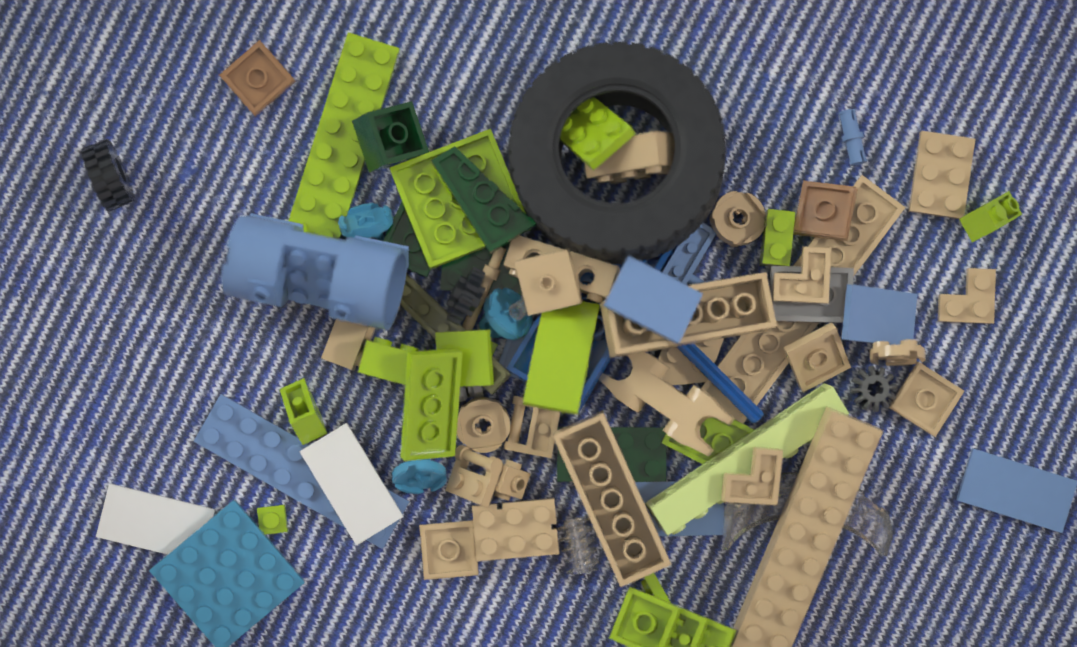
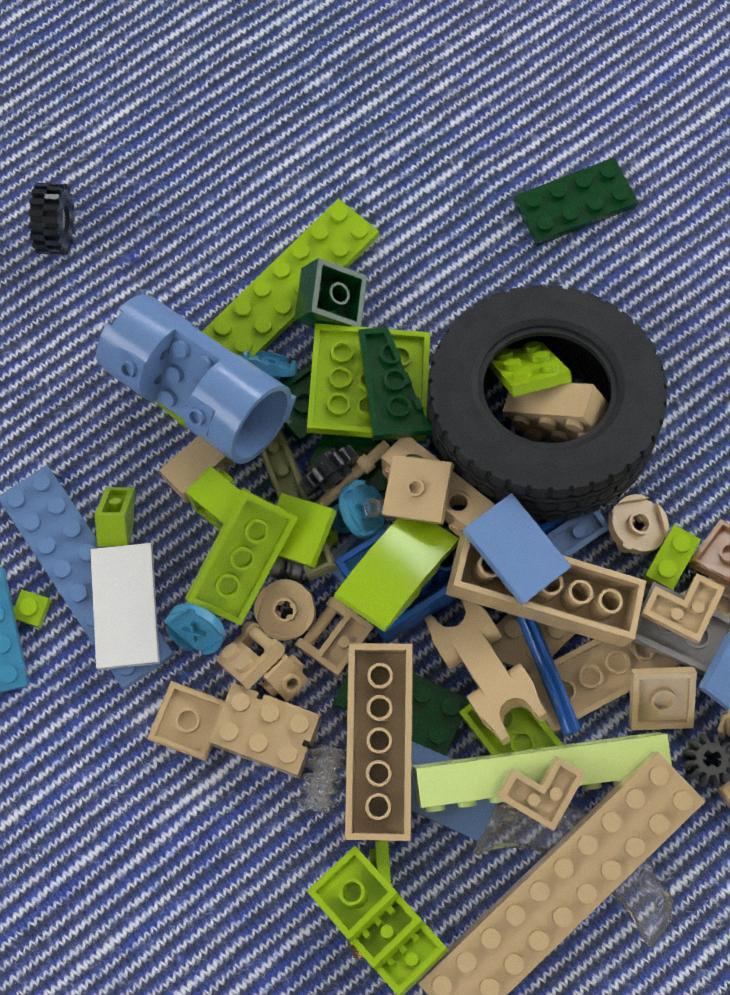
camera: 25 degrees right, 15 degrees down
medium nougat tile [219,40,296,117] -> none

